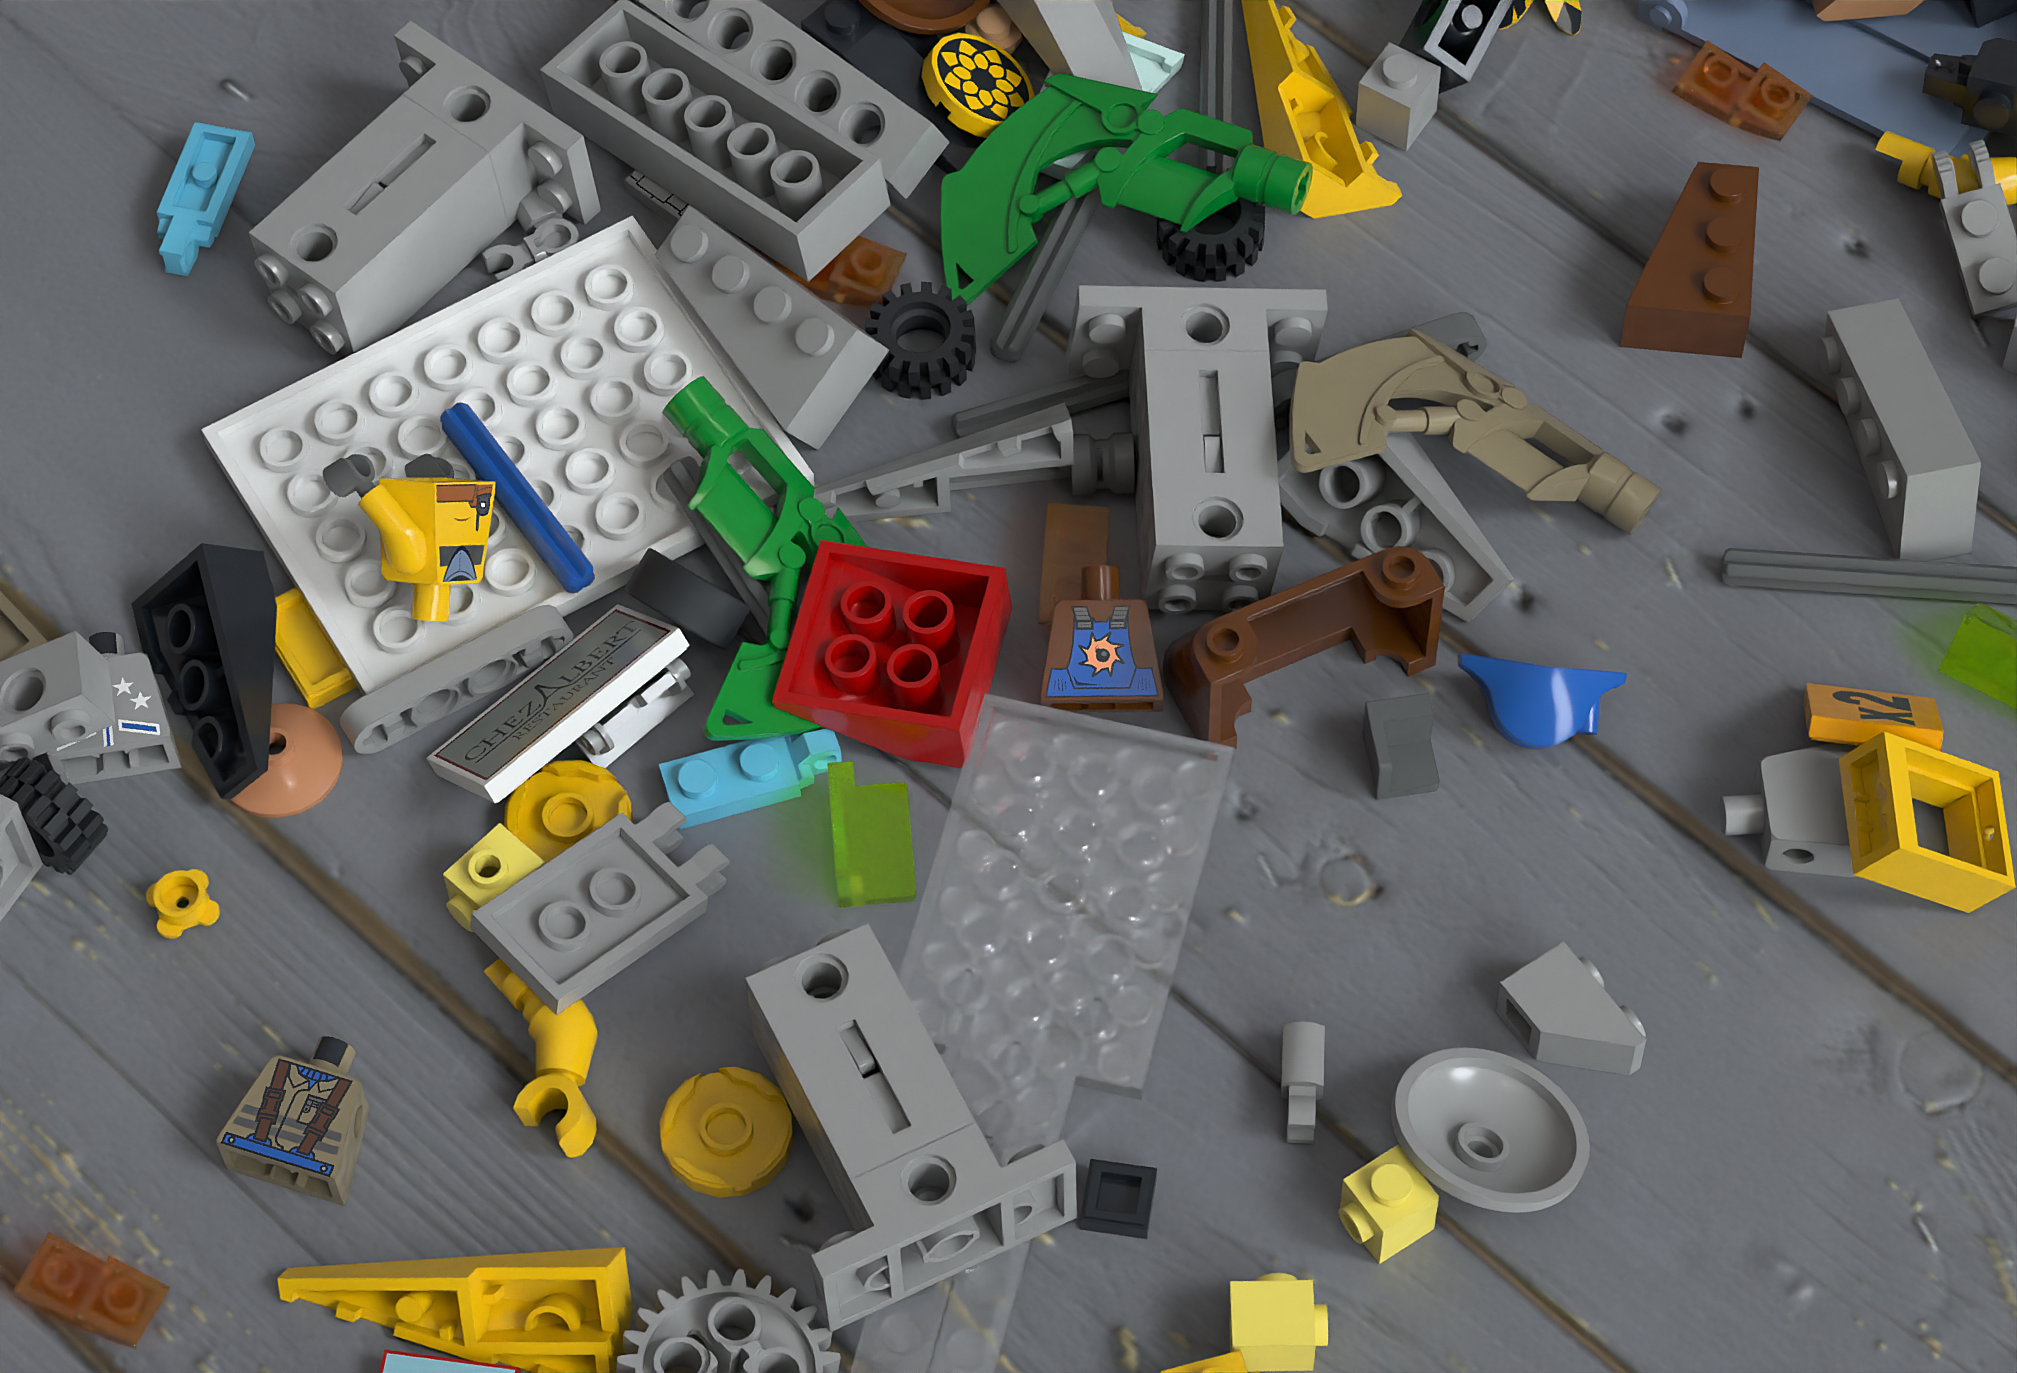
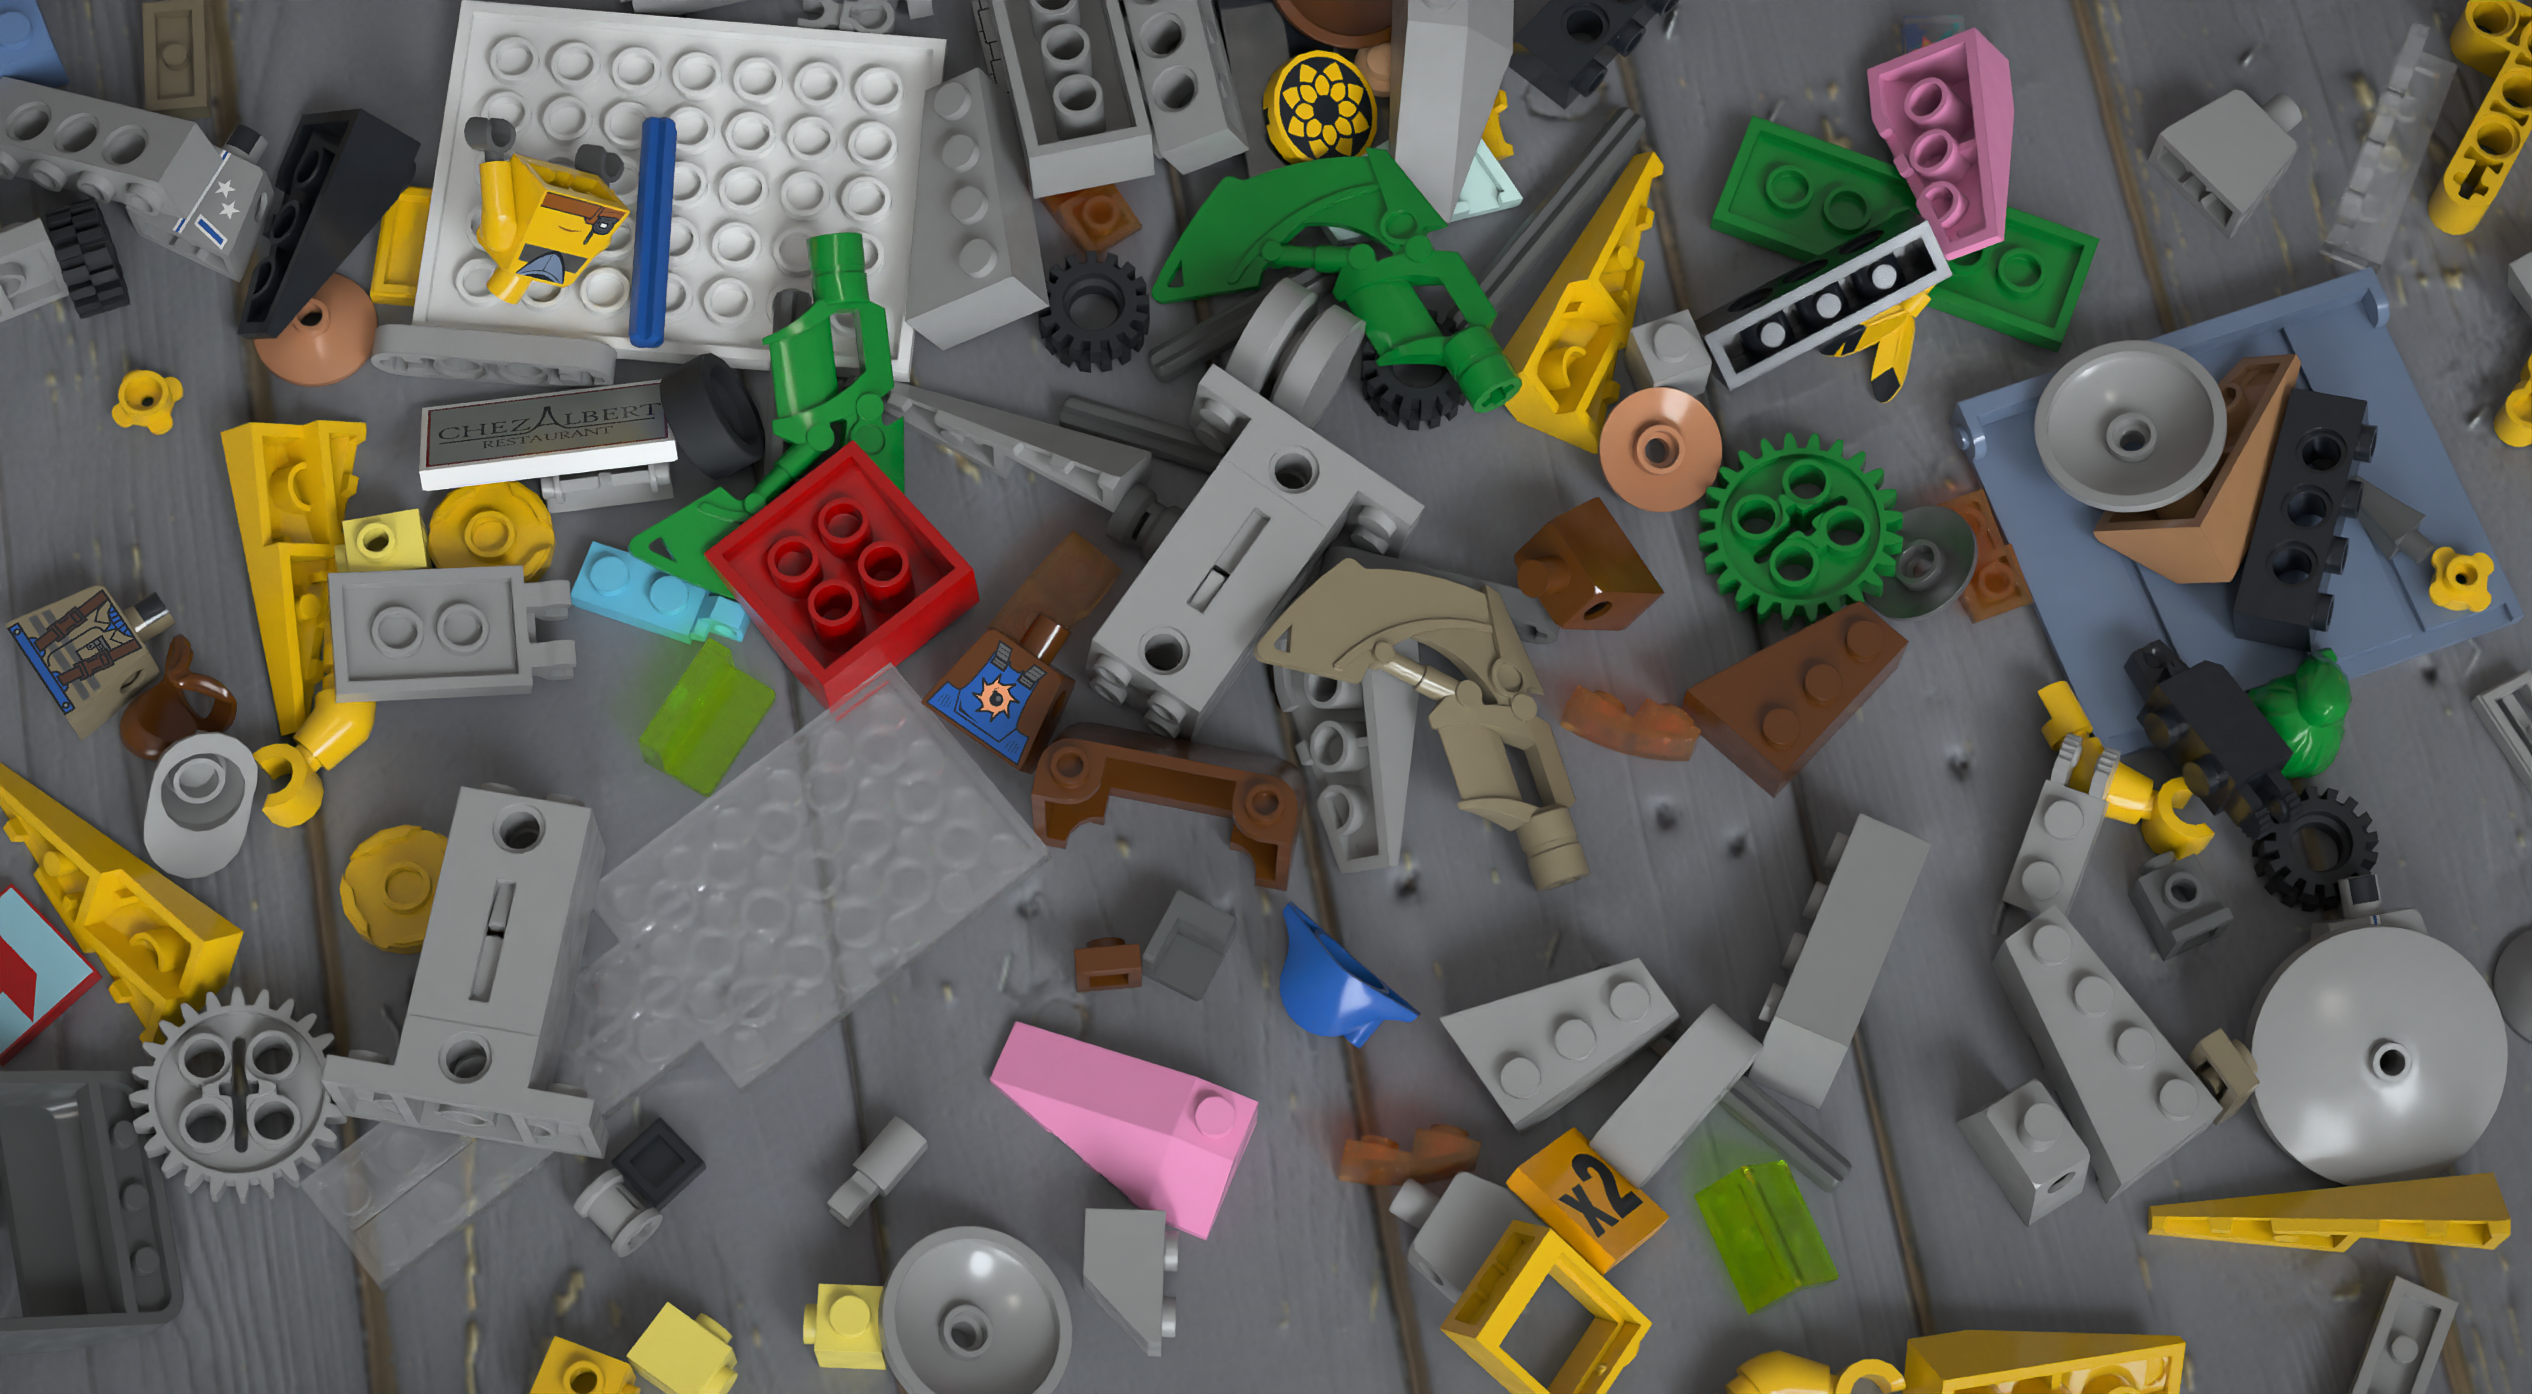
camera: 30 degrees right, 10 degrees up
none -> reddish brown piece [119,634,237,762]
none -> light grey piece [143,730,258,879]
none -> yellow wedge [220,420,367,736]
none -> light grey bush [574,1168,663,1258]
none -> bright pink wedge [990,1021,1259,1240]
none -> reddish brown plate [1074,937,1142,993]
none -> light grey wheel [1225,277,1366,429]
none -> clear orange slope [1338,1124,1482,1186]
none -> light grey wedge [1439,958,1682,1136]
none -> reddish brown torso [1514,497,1665,631]
none -> clear orange slope [1560,685,1702,761]
none -> light grey beam [1589,1003,1765,1190]
none -> nougat dish [1598,387,1722,513]
none -> green gear [1698,433,1903,631]
none -> flat silver dish [1863,505,1978,621]

